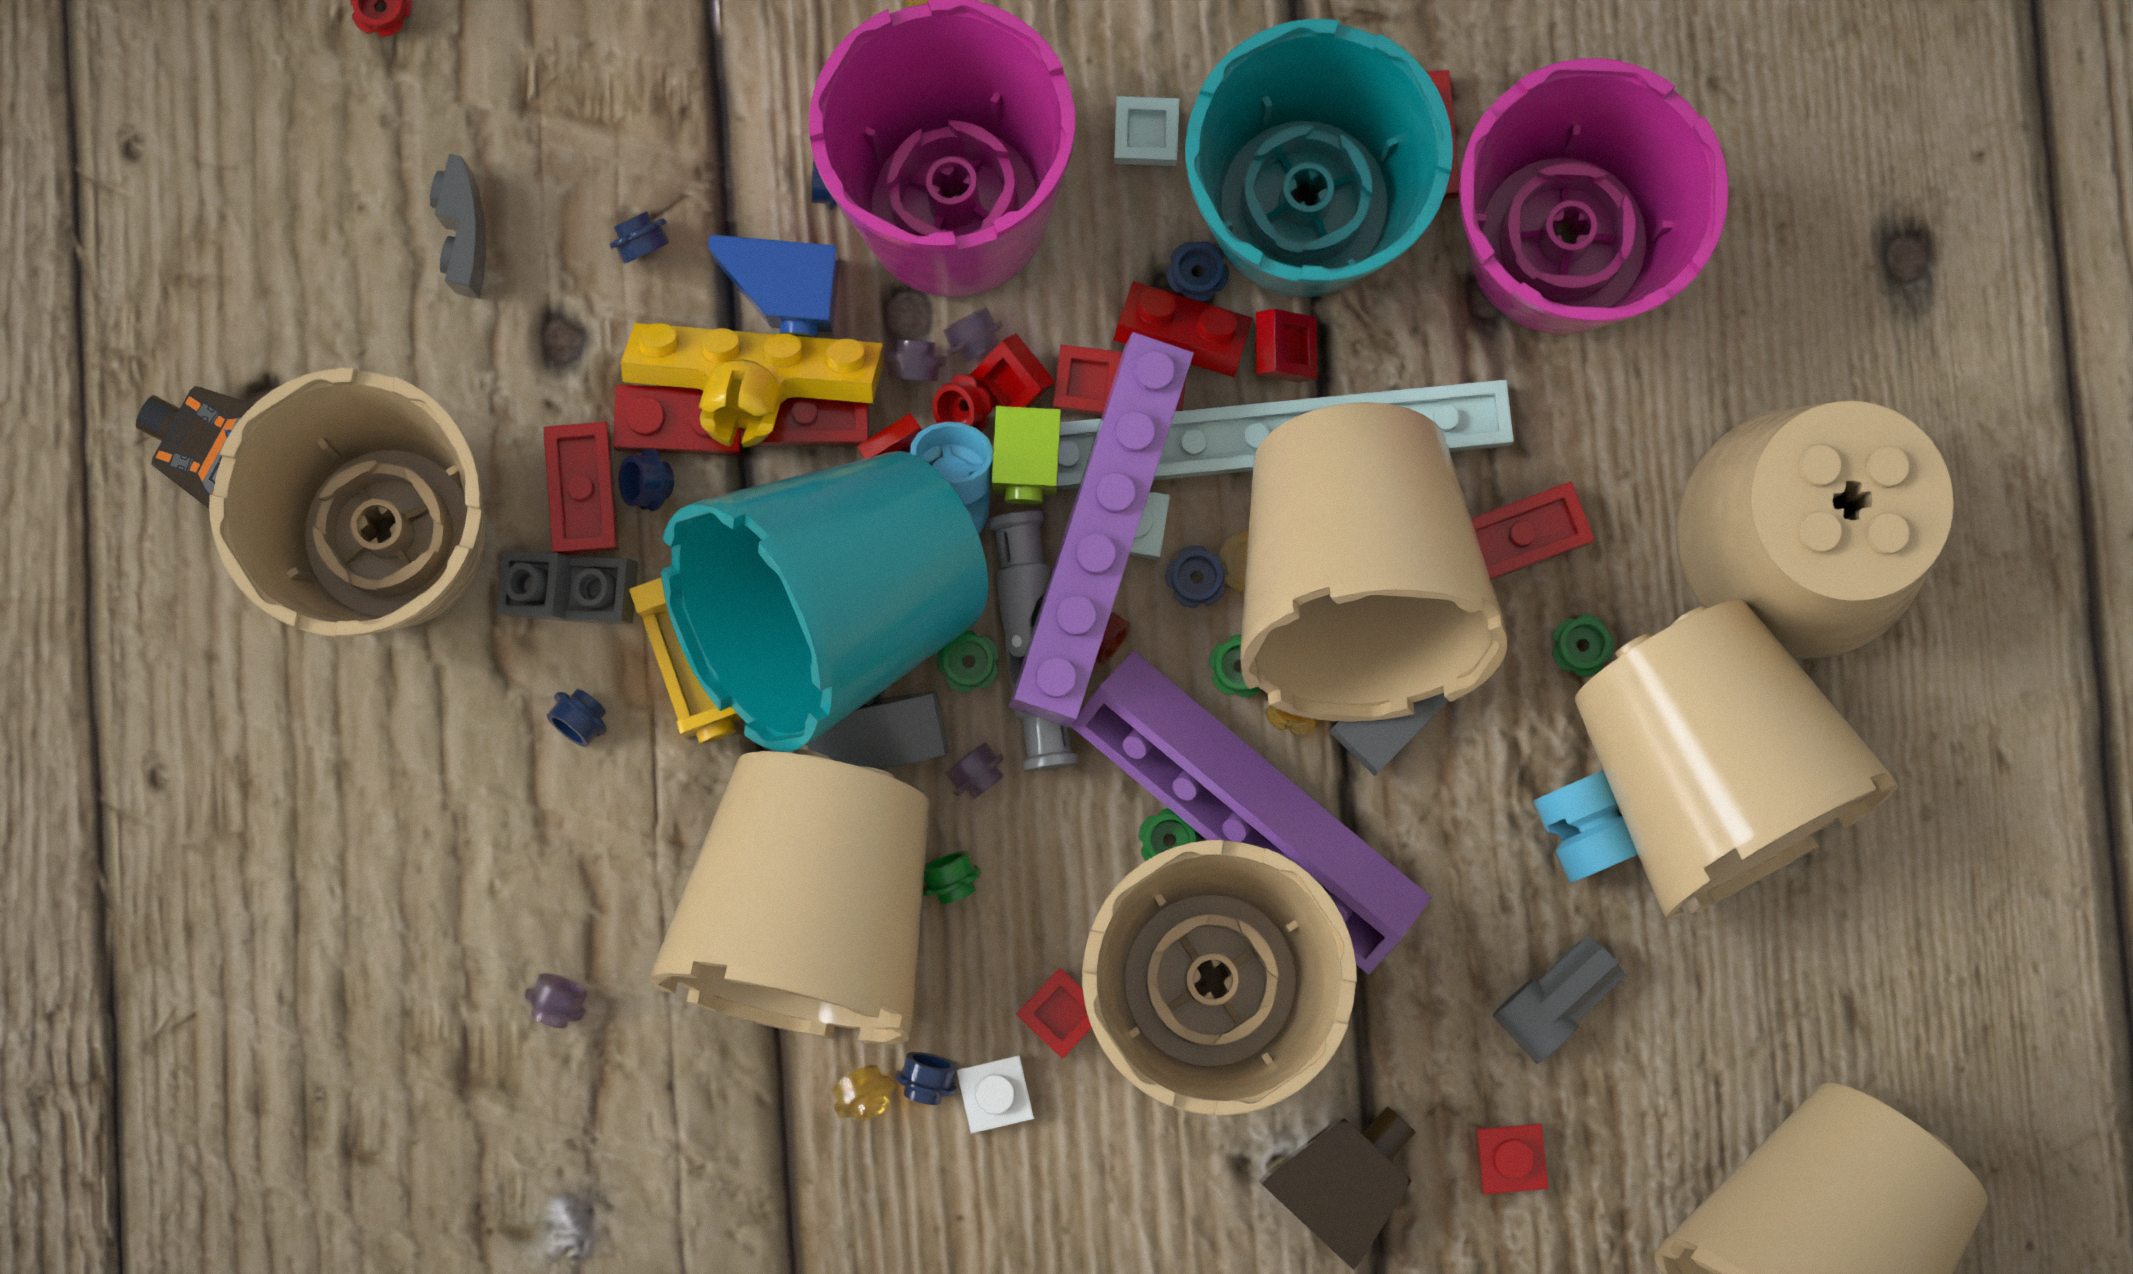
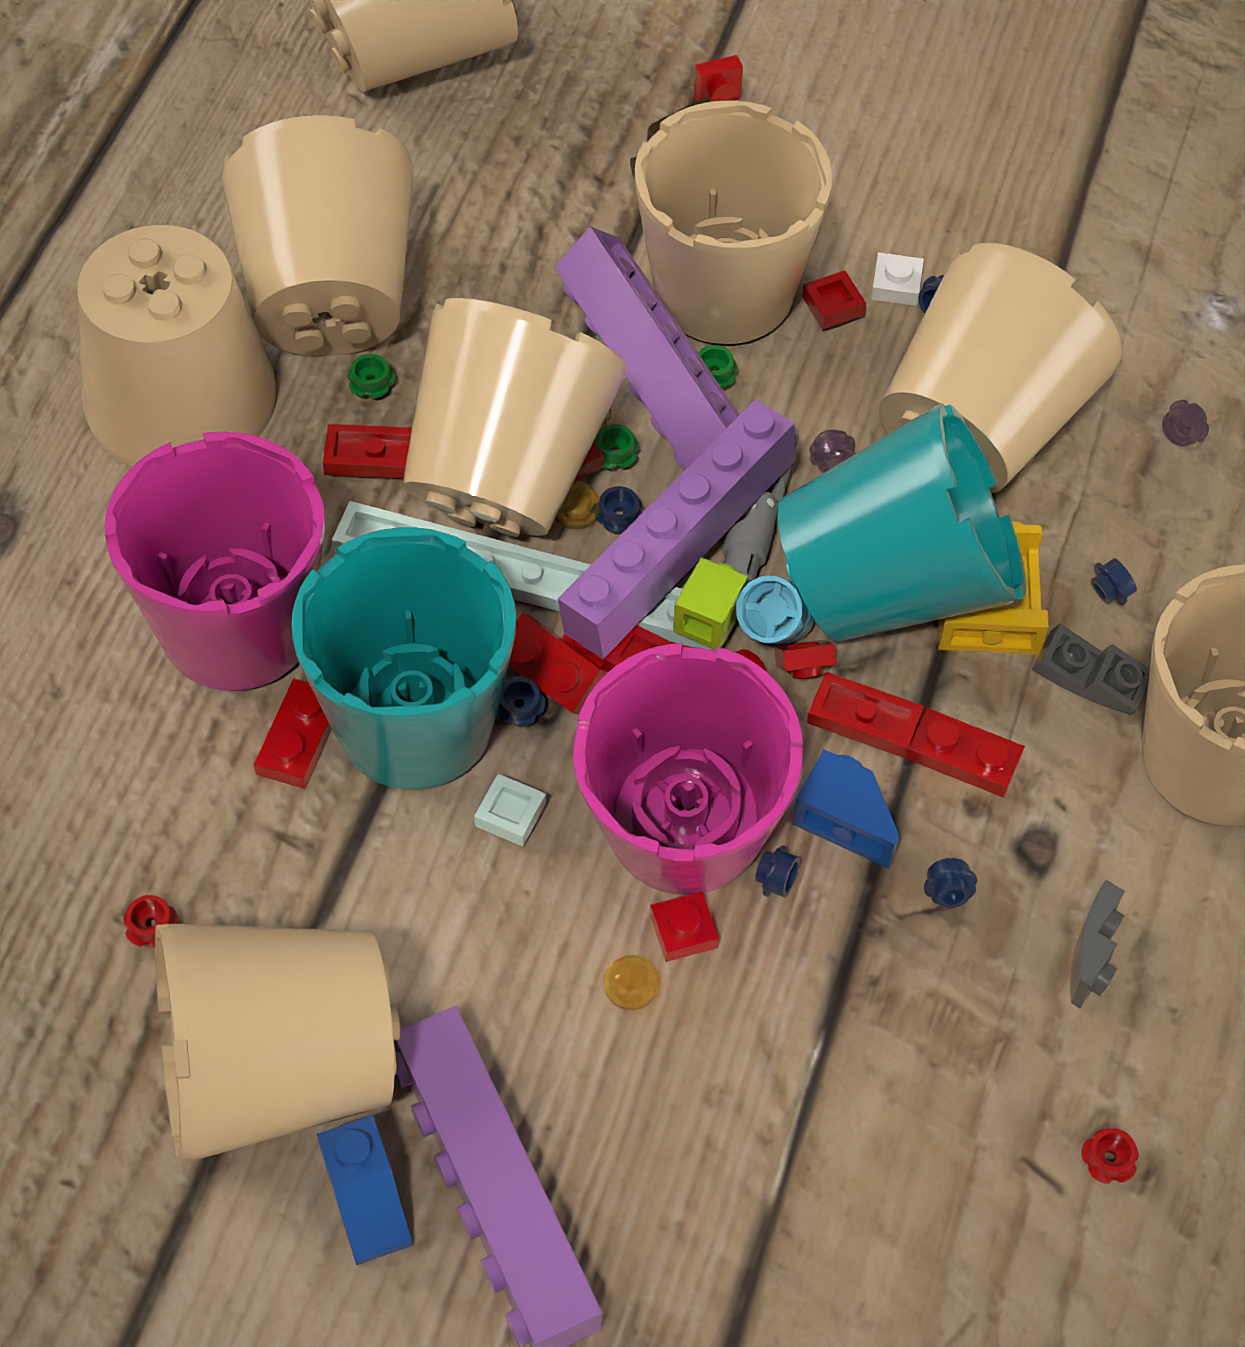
camera: 160 degrees left, 25 degrees down
red plate [543,421,619,555] -> none
dark blue plate [618,449,674,511] -> none
yellow plate [620,323,884,448] -> none
green plate [923,850,981,904] -> none
red plate [1475,1123,1549,1195] -> none
dark grey piece [1493,935,1627,1064] -> none
medium azure wheel [1533,770,1638,883] -> none

